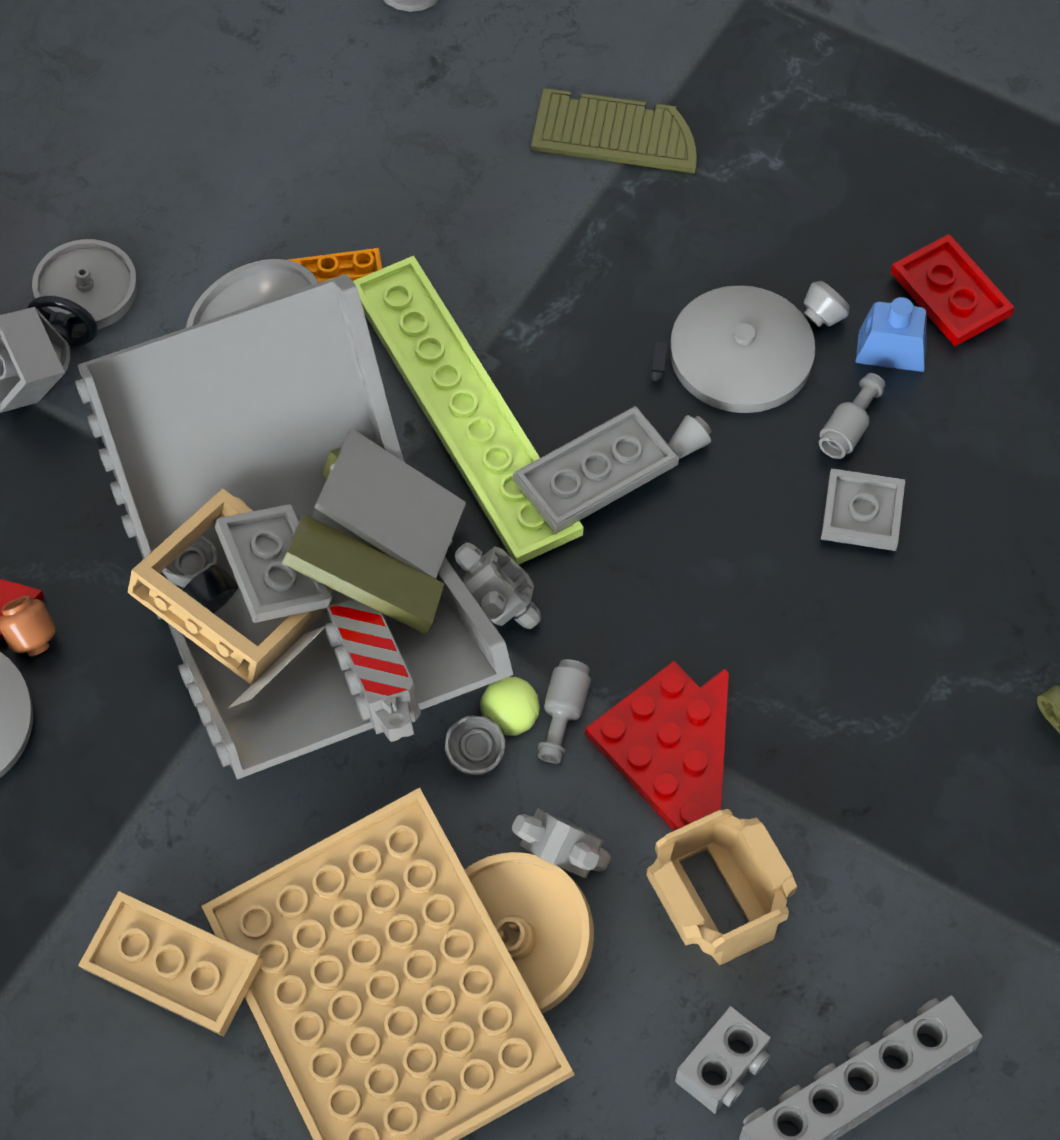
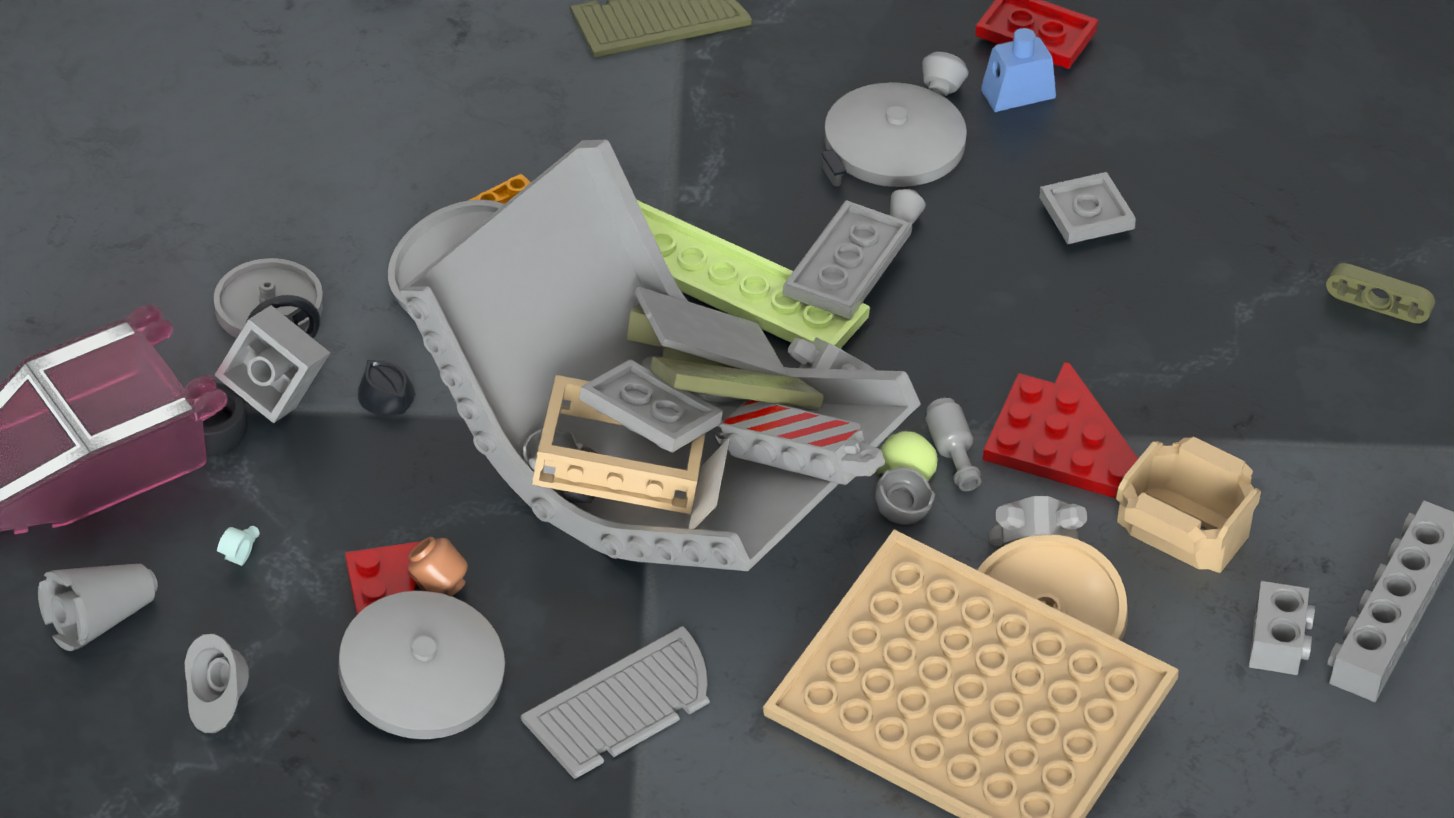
camera: 30 degrees left, 15 degrees down
tan plate [78,891,264,1037] -> none
light grey piece [819,373,885,459] -> none
none -> light grey piece [521,626,710,779]

